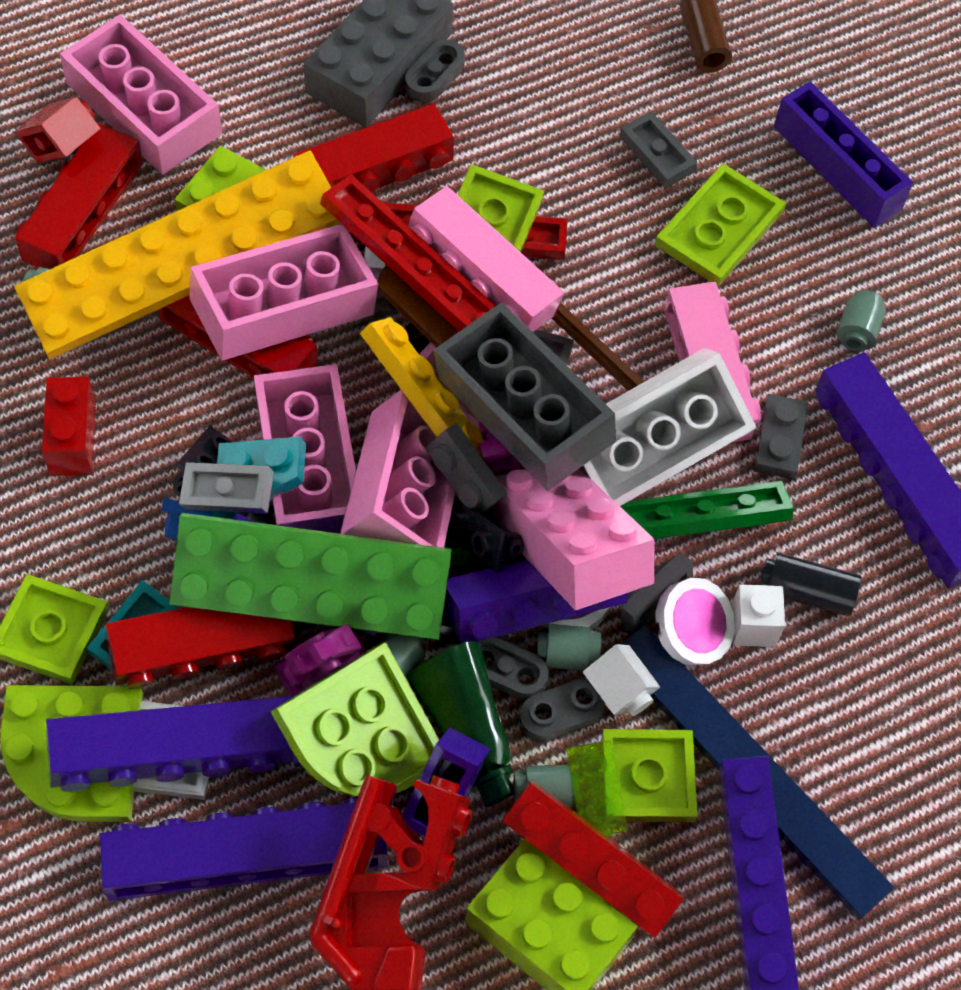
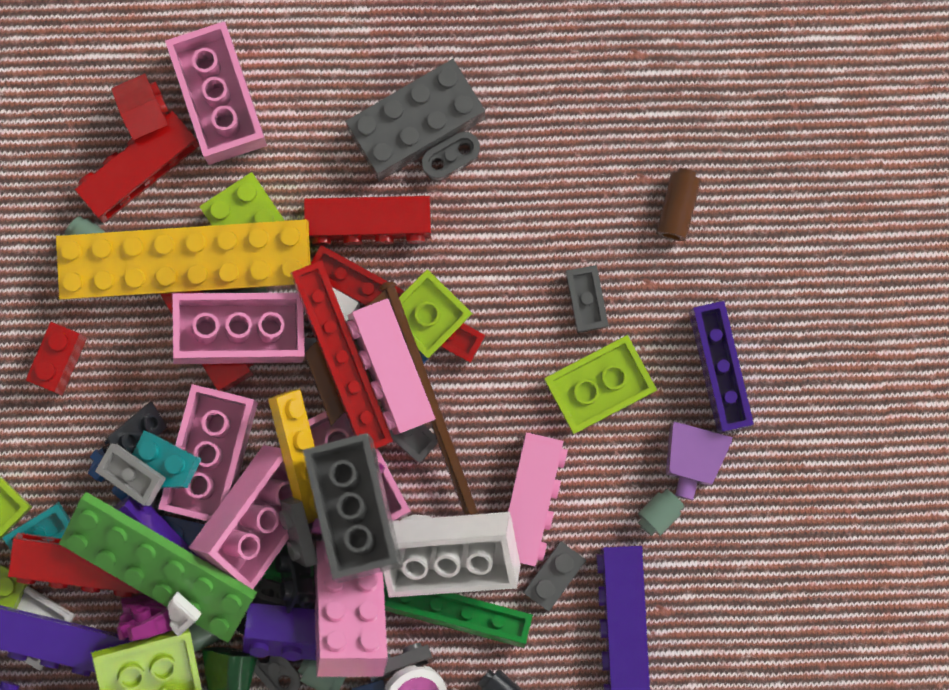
camera: 25 degrees right, 20 degrees up
none -> white tile [167,591,202,636]
none -> medium lavender torso [666,421,733,500]

